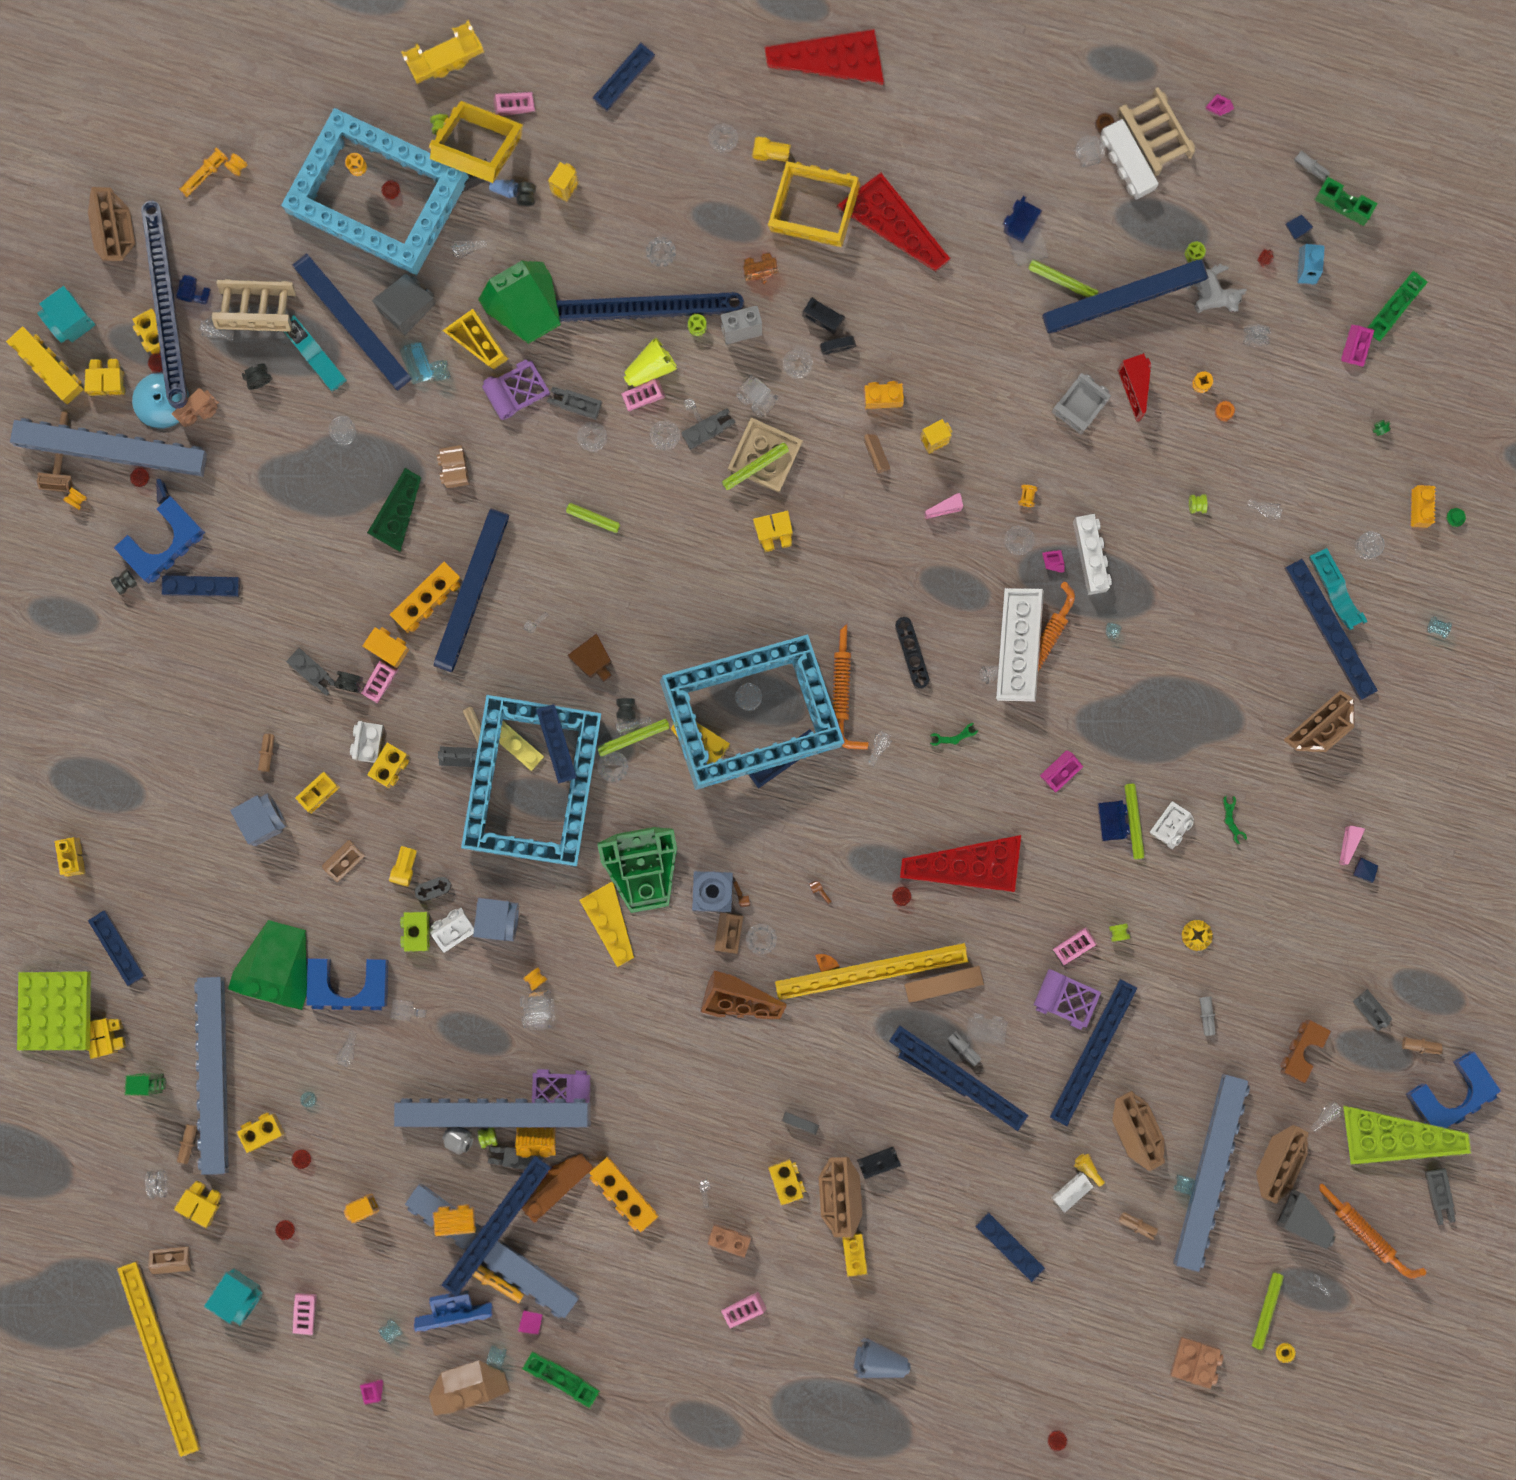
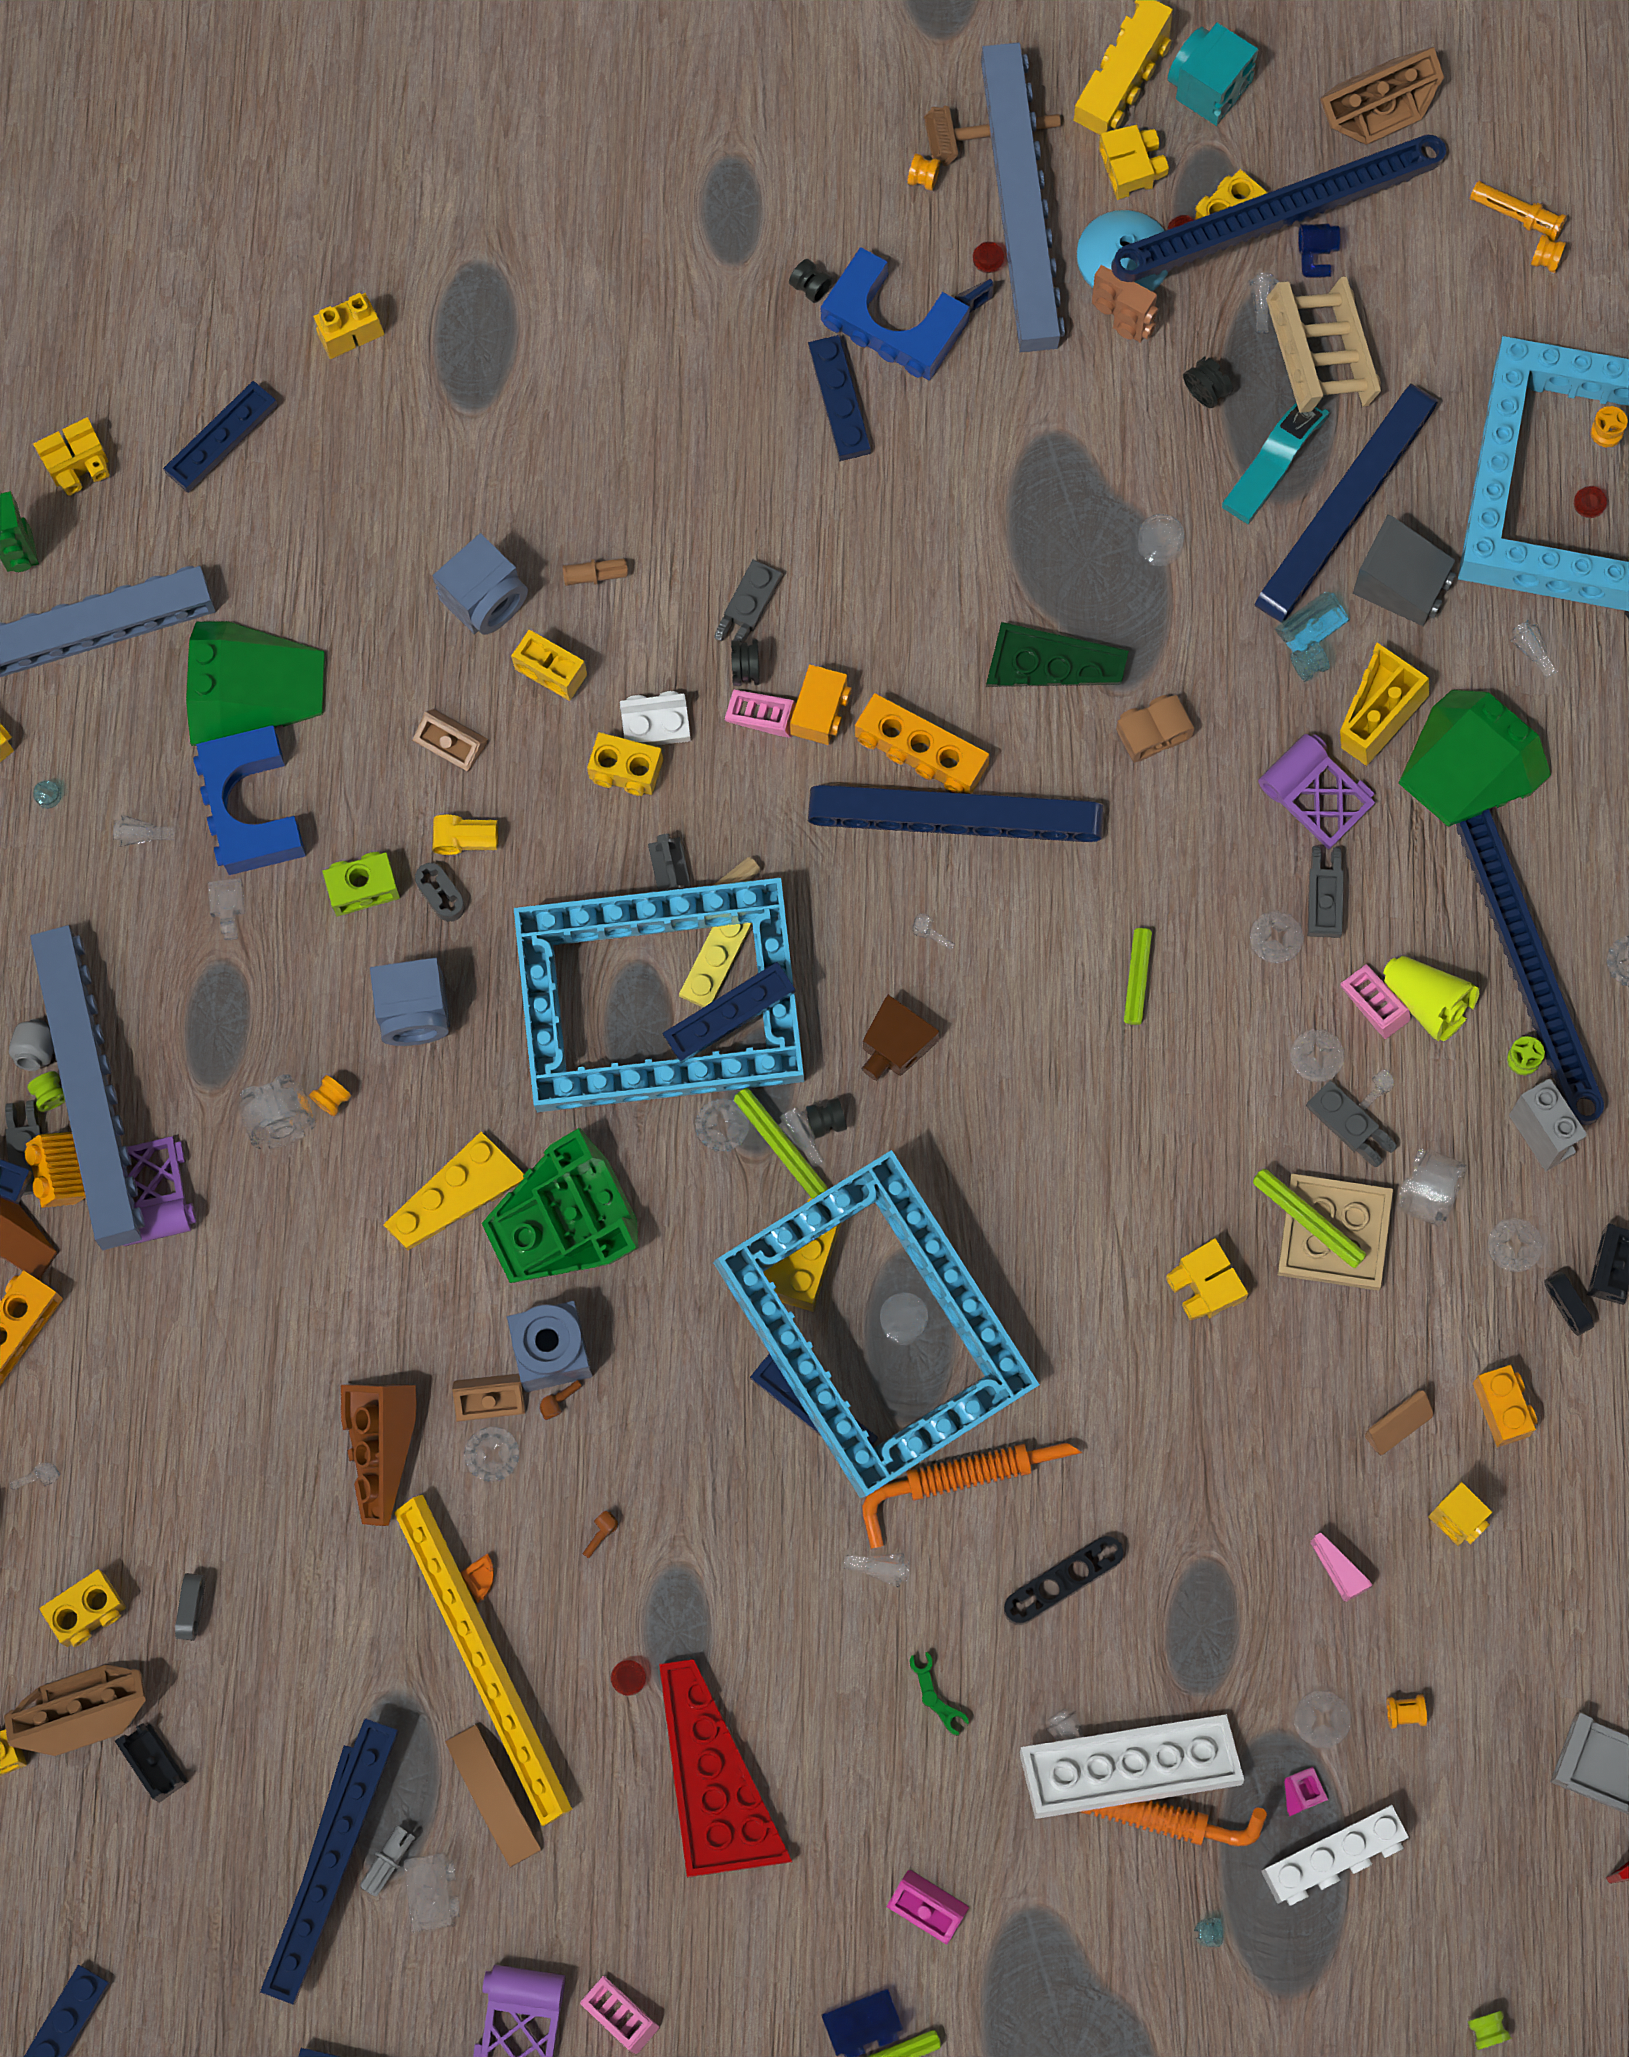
camera: 80 degrees right, 10 degrees down
lime plate [17,971,91,1050] -> none
white bracket [429,908,474,953] -> none

